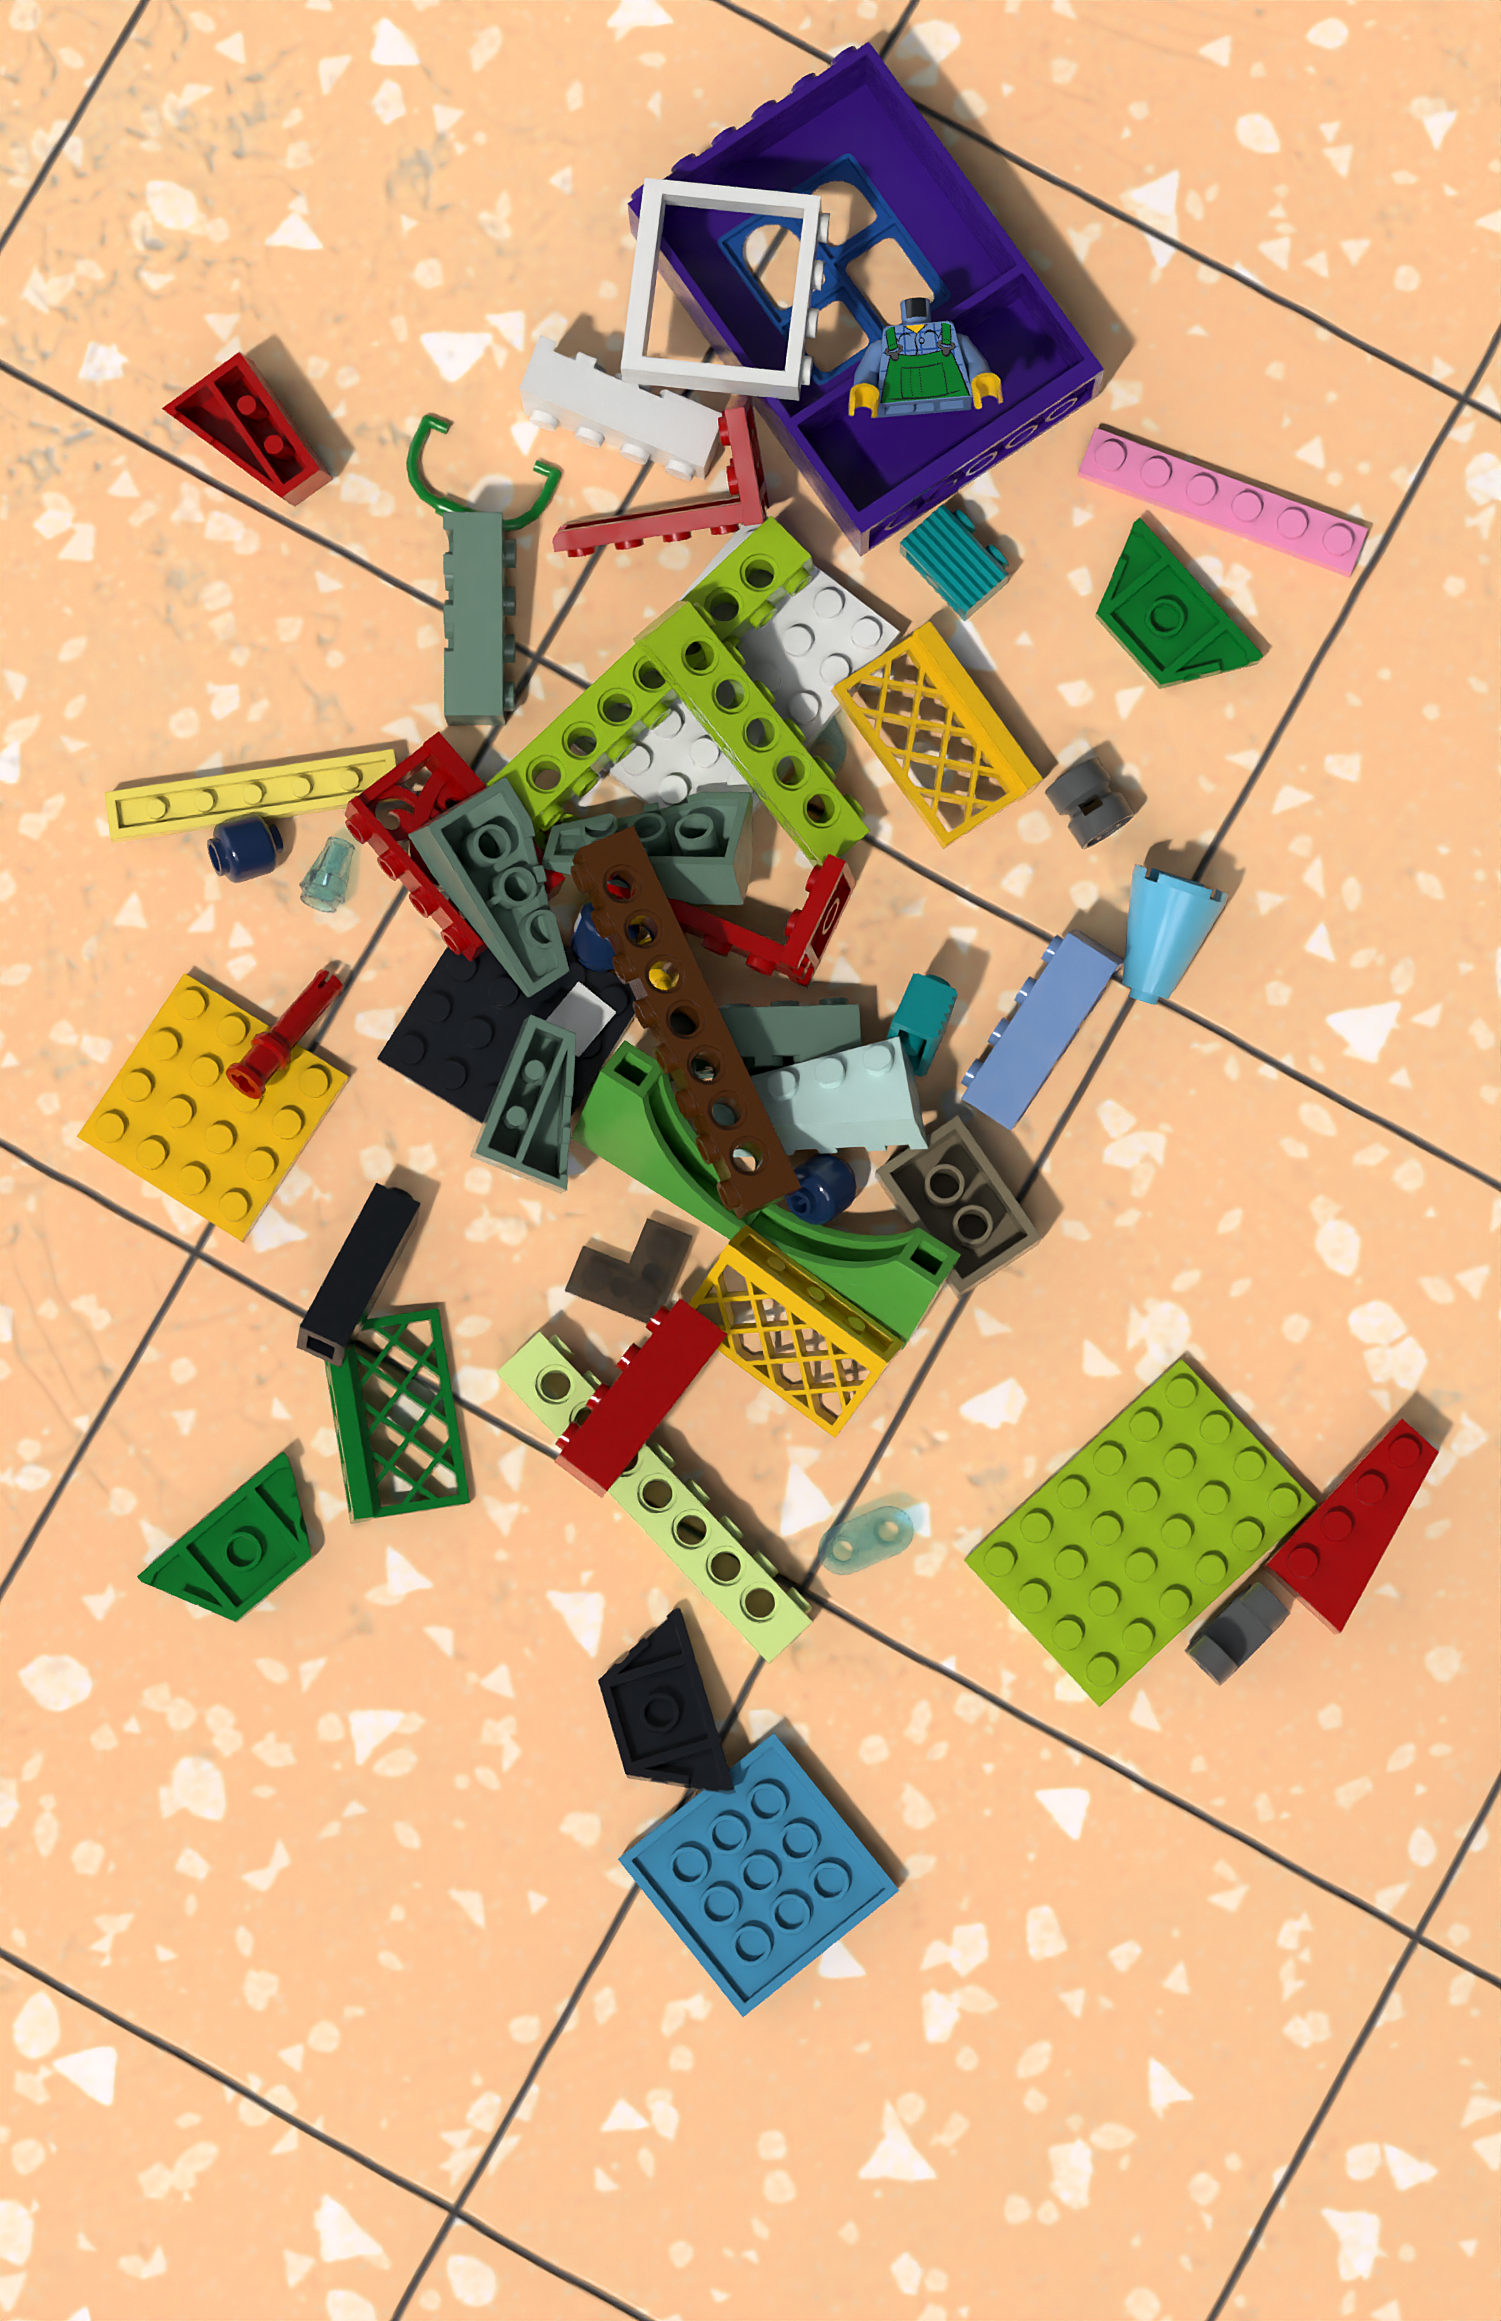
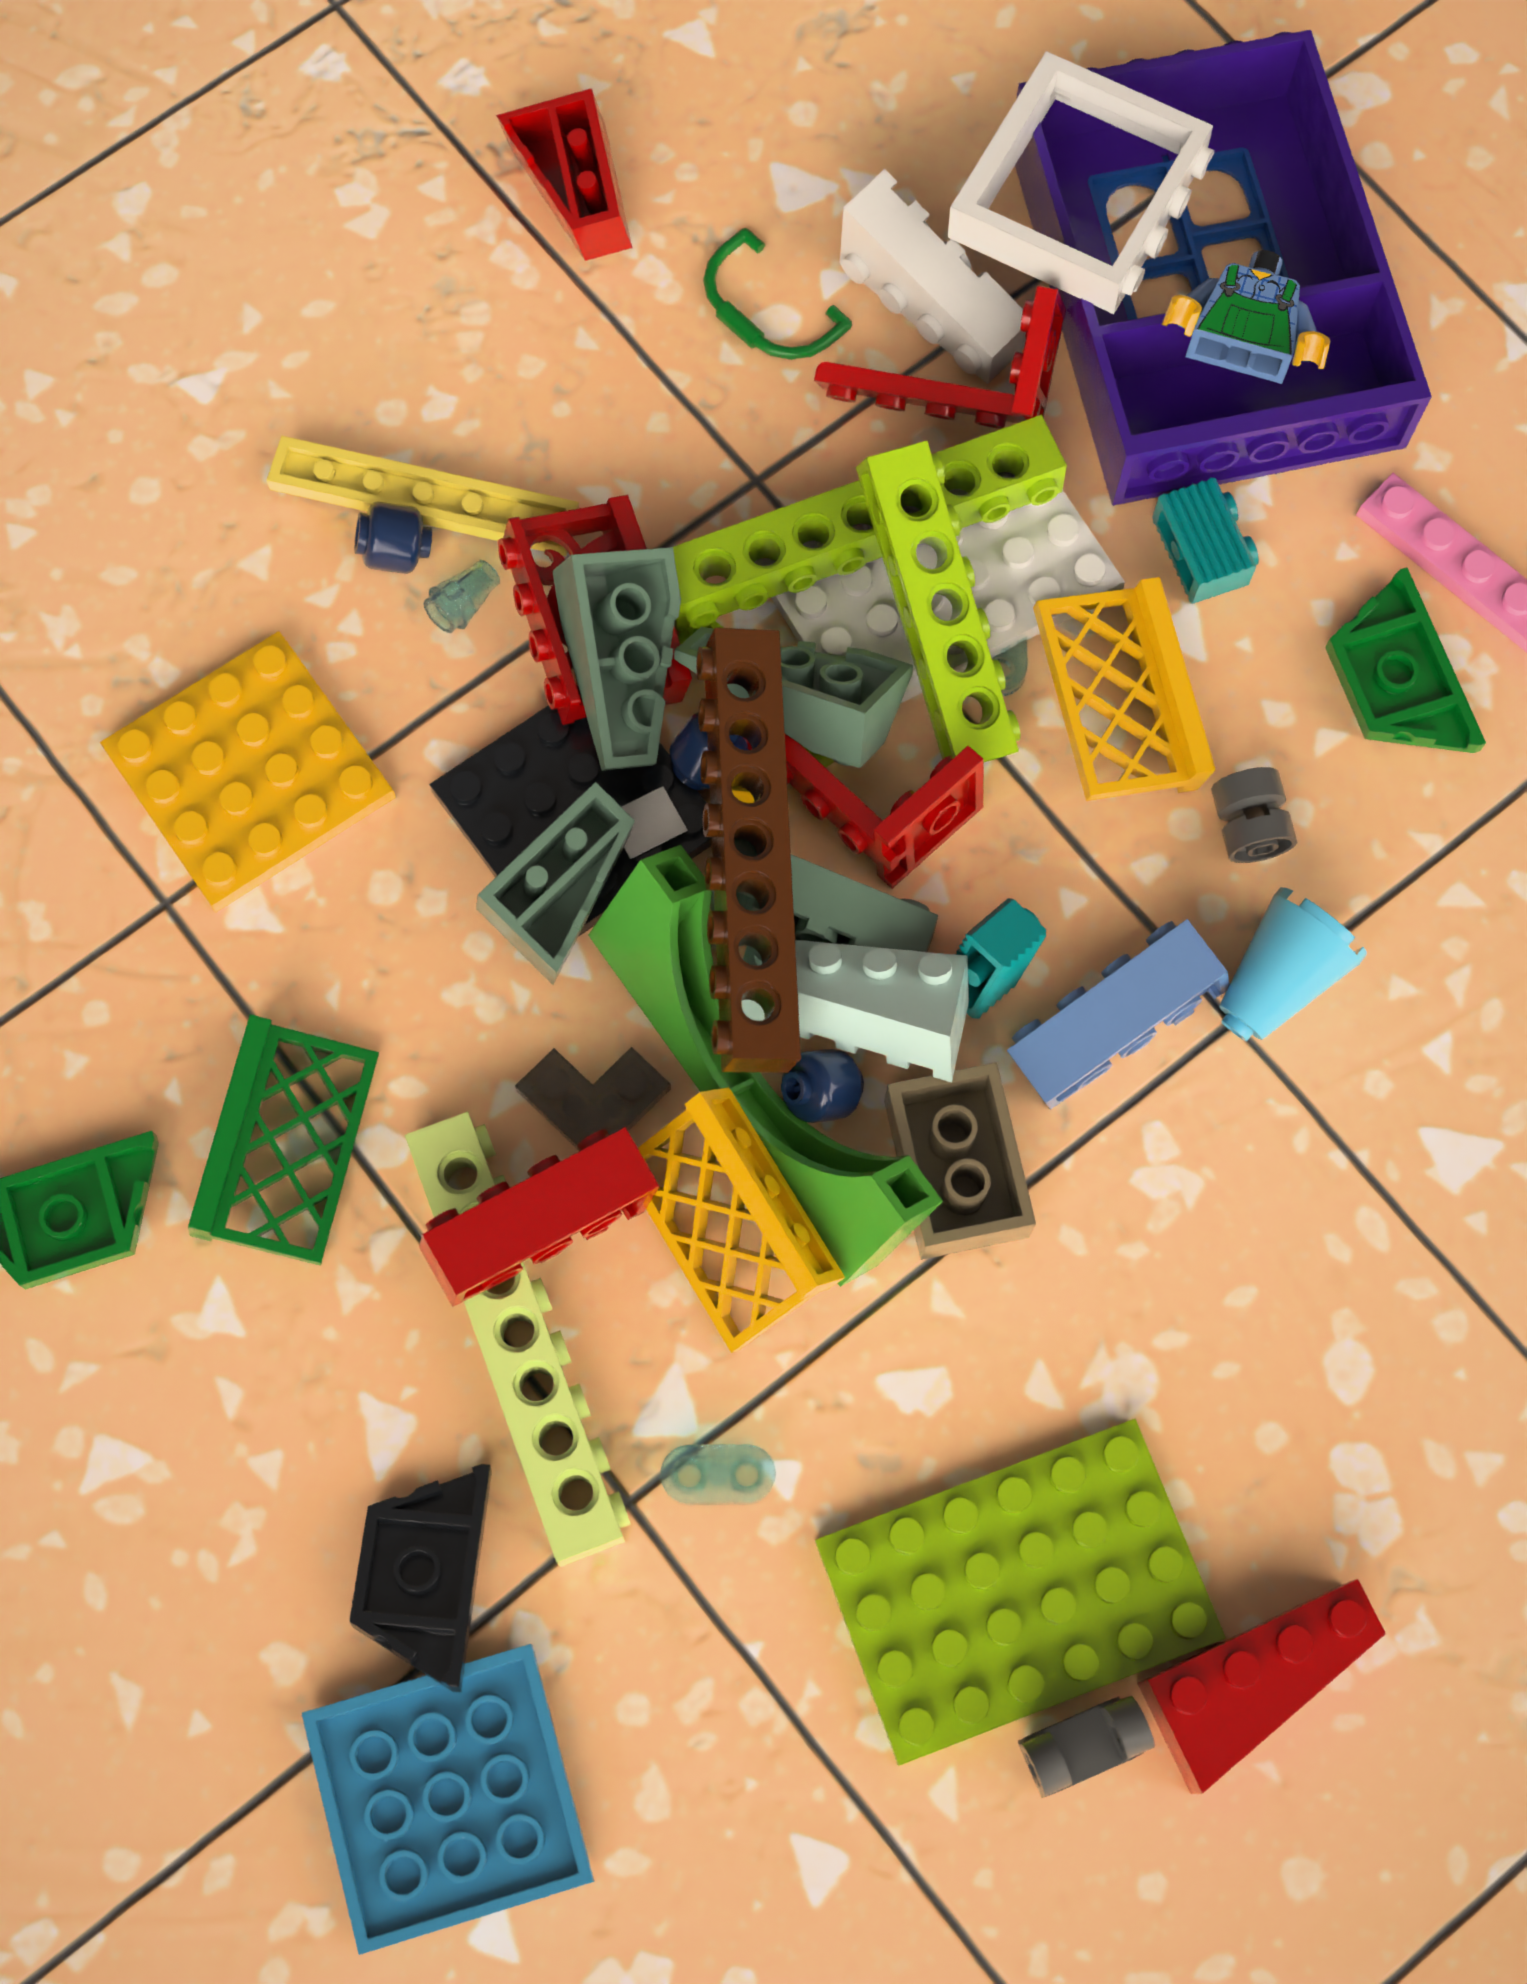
camera: 15 degrees right, 10 degrees down
red pin [226,969,344,1099] -> none
black brick [296,1183,421,1368] -> none
sand green wedge [443,512,517,725] -> none

